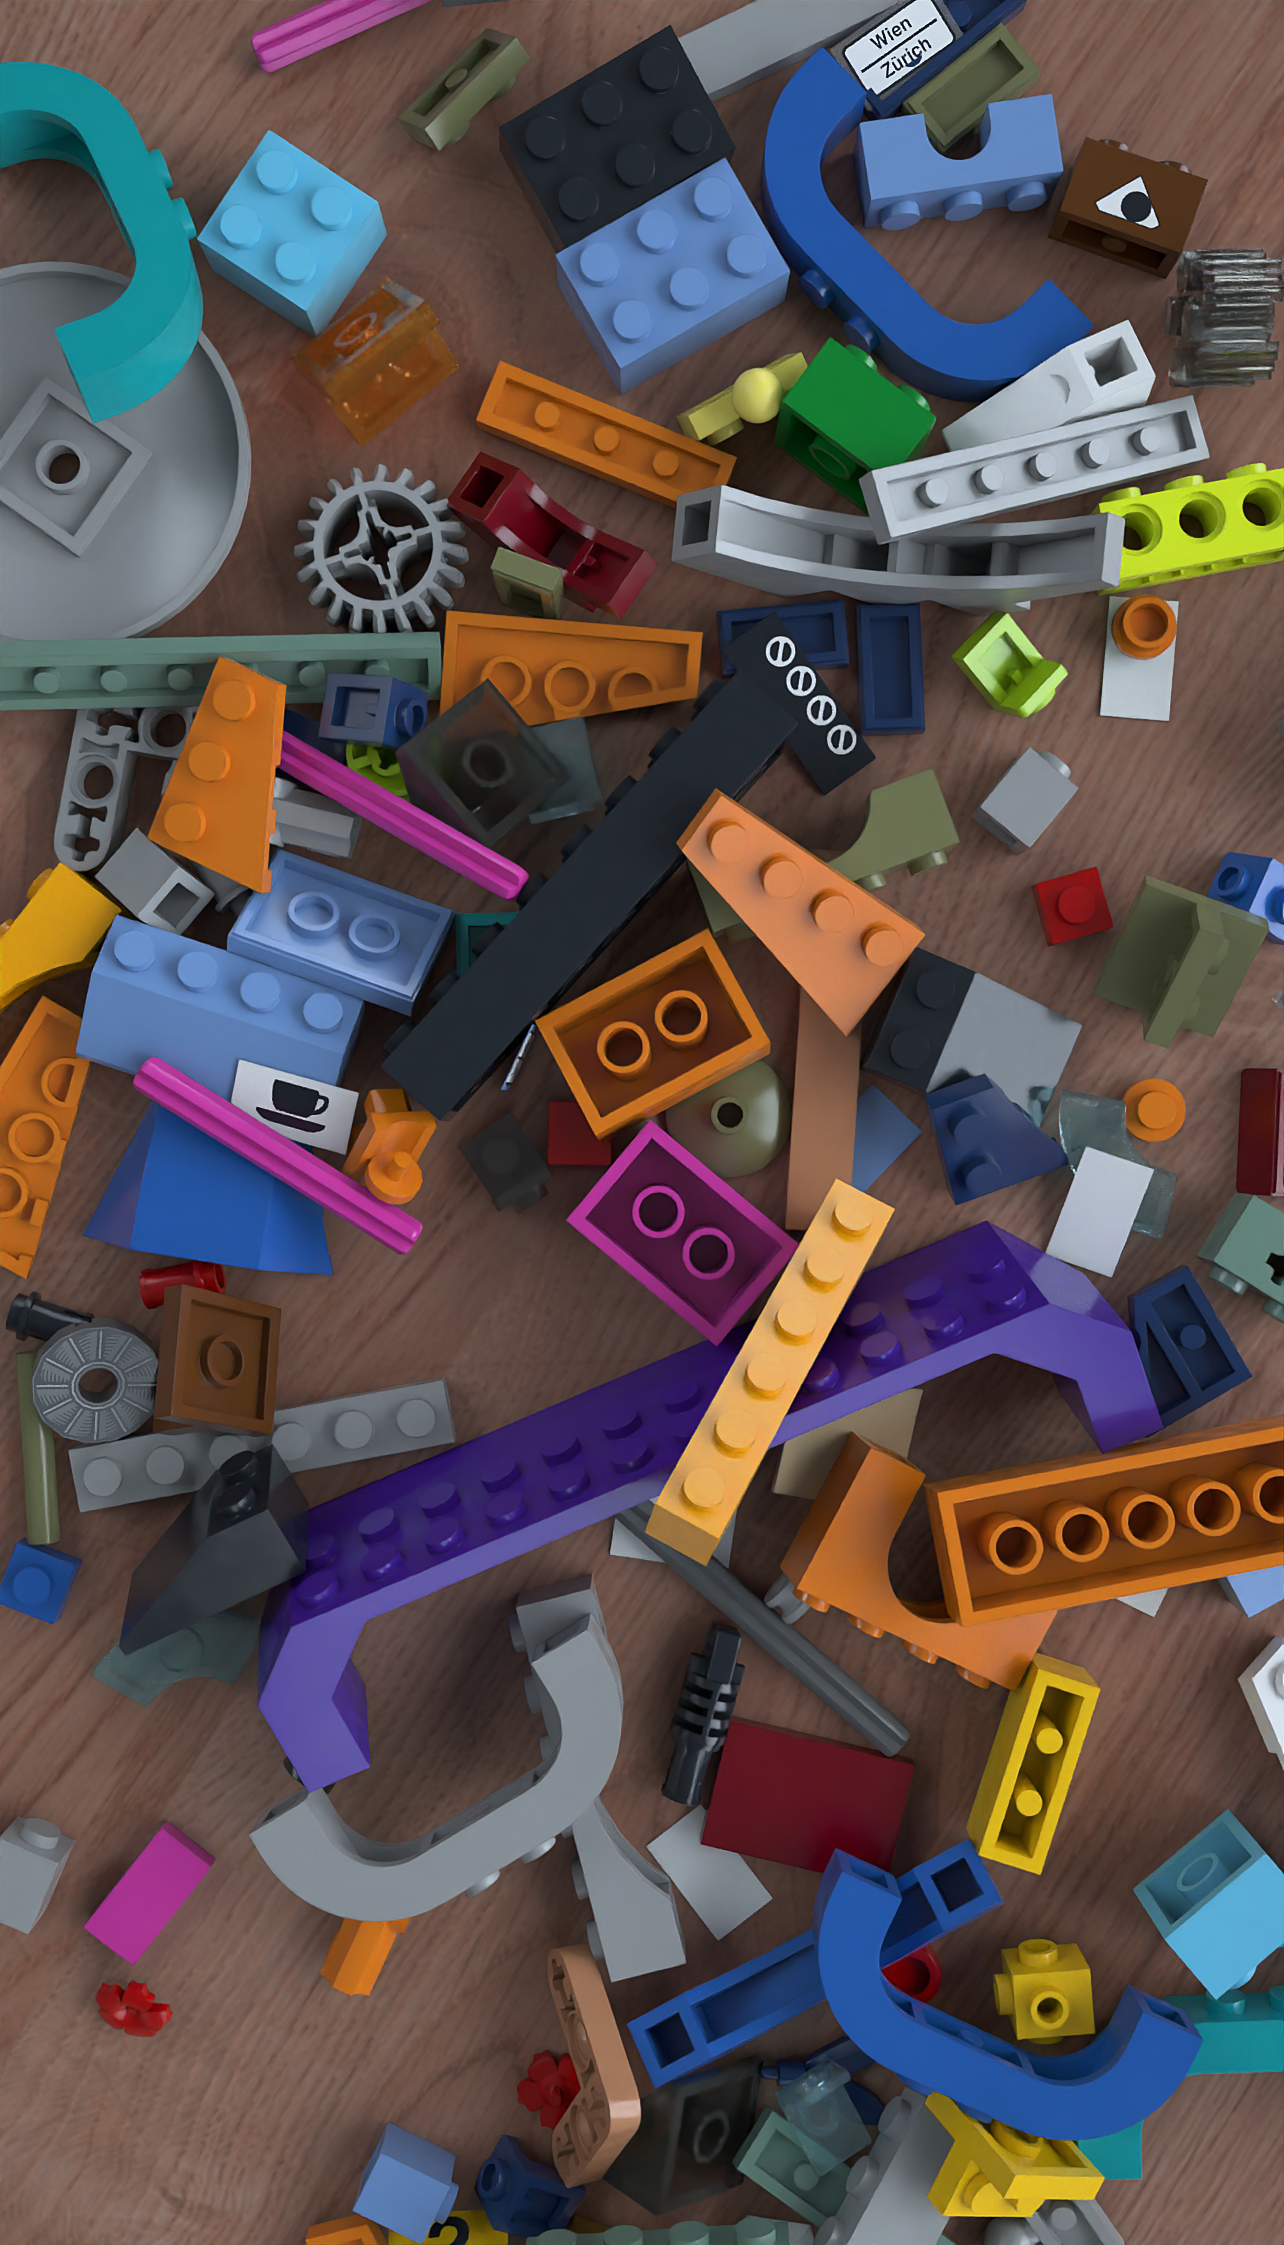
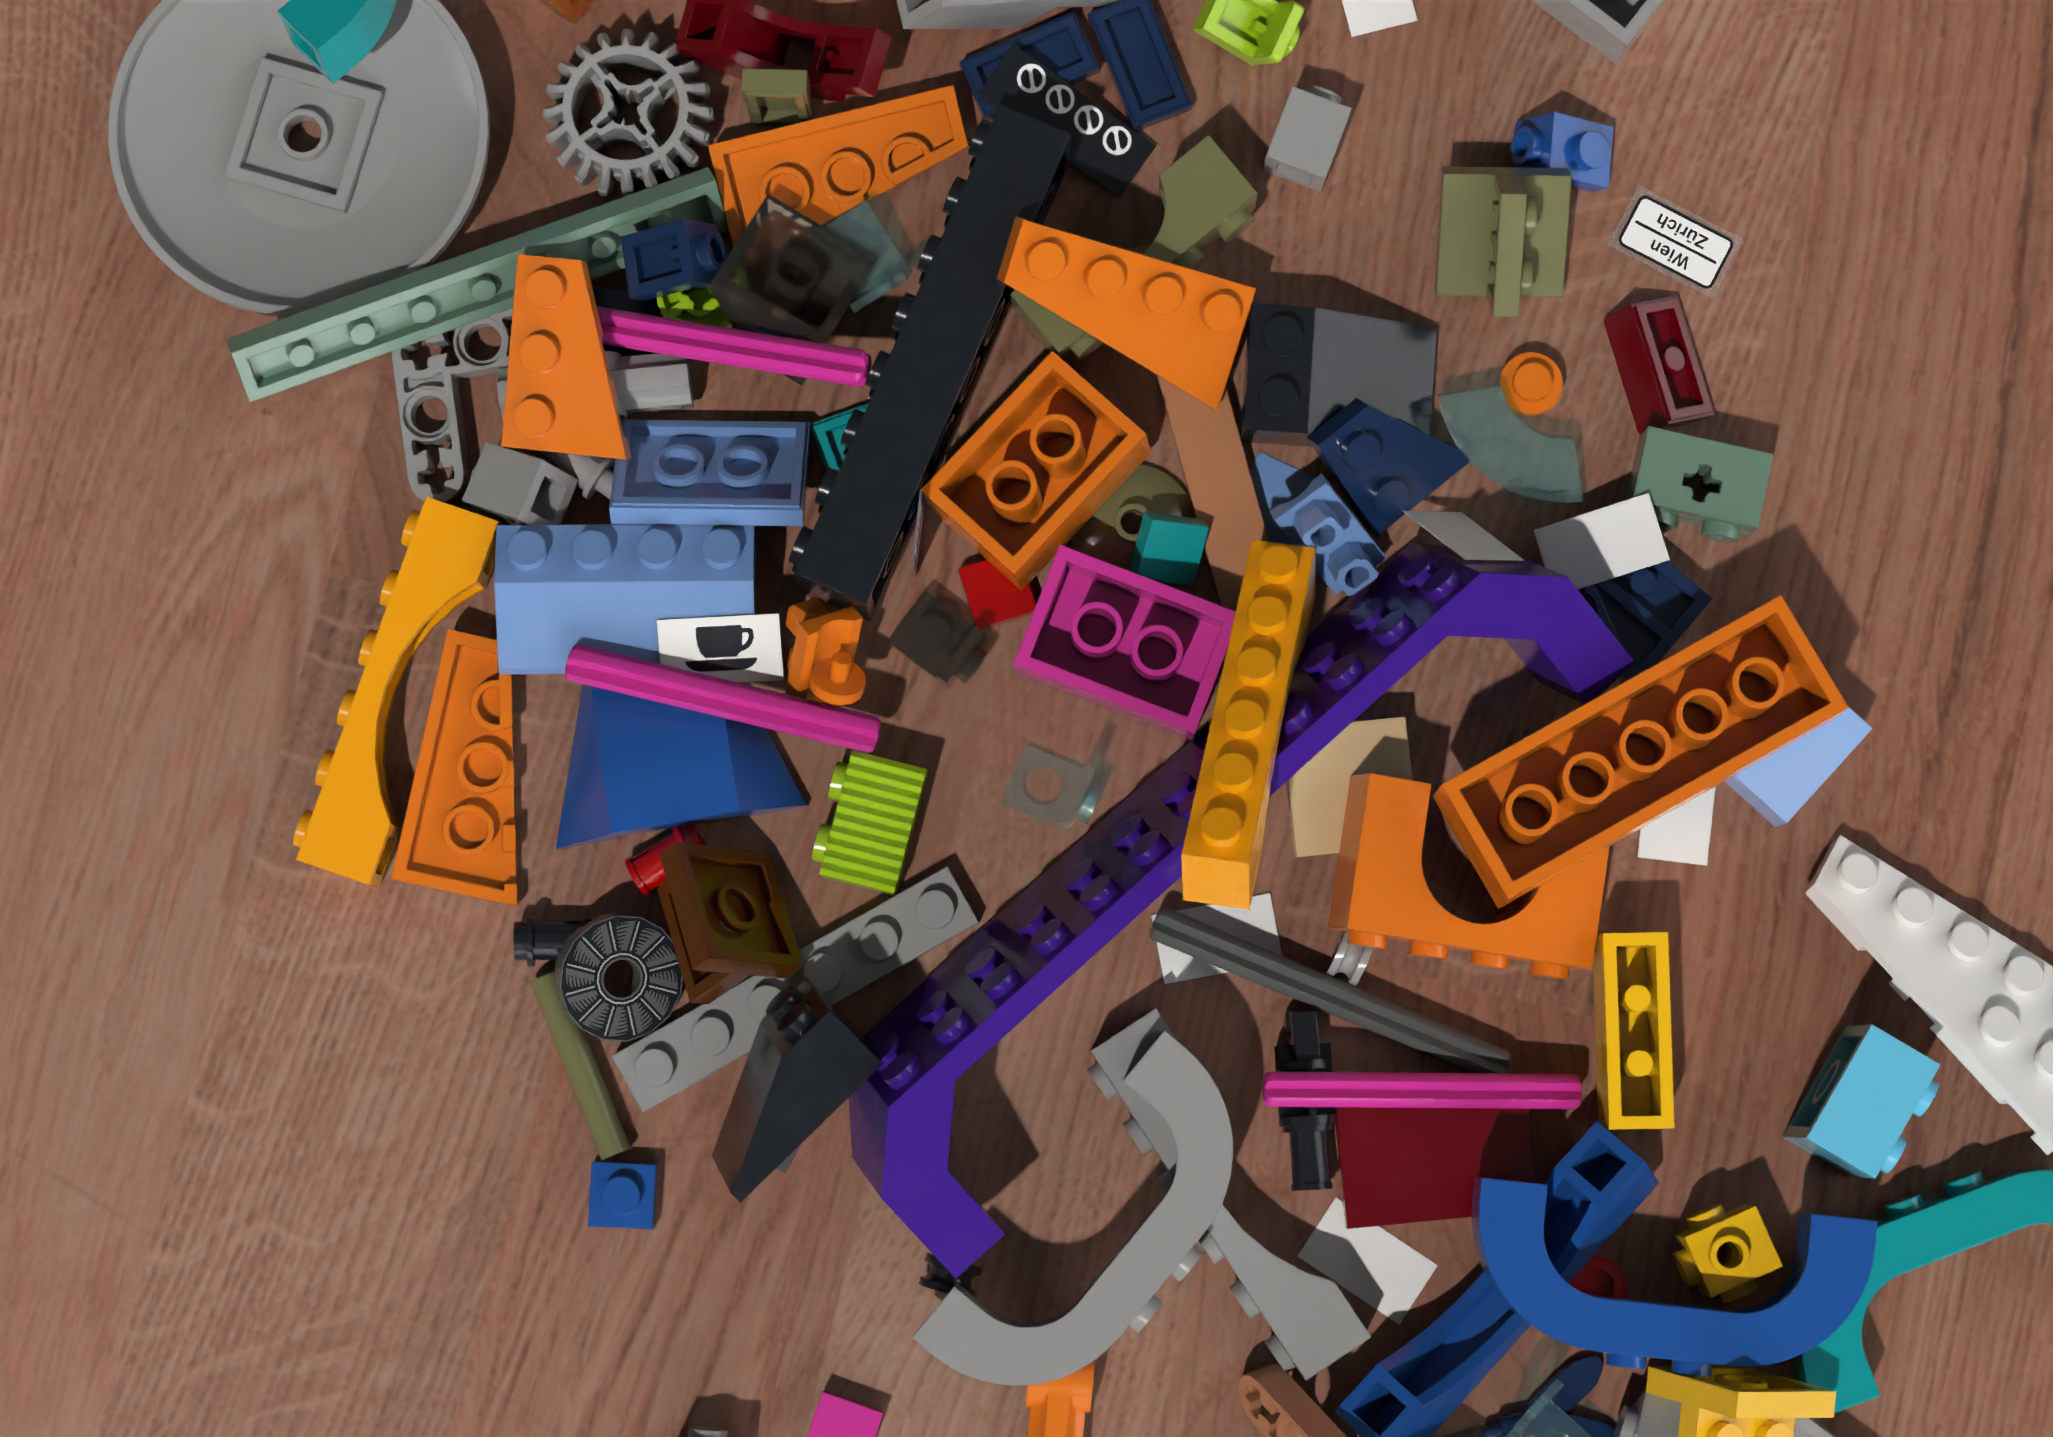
camera: 15 degrees left, 5 degrees down
clear light blue tile [91,1609,261,1707] -> none
red plate [1031,866,1114,947] -> none
white sticker [1046,1146,1154,1278] -> none
none -> lime brick [811,750,928,896]
none -> clear light blue bracket [1002,746,1103,834]
none -> teal tile [1128,512,1209,586]
none -> dark pink axle [1262,1071,1582,1109]
none -> medium blue hips [1270,474,1387,596]
none -> white sticker [1403,511,1524,561]
none -> white sticker [1534,493,1670,590]

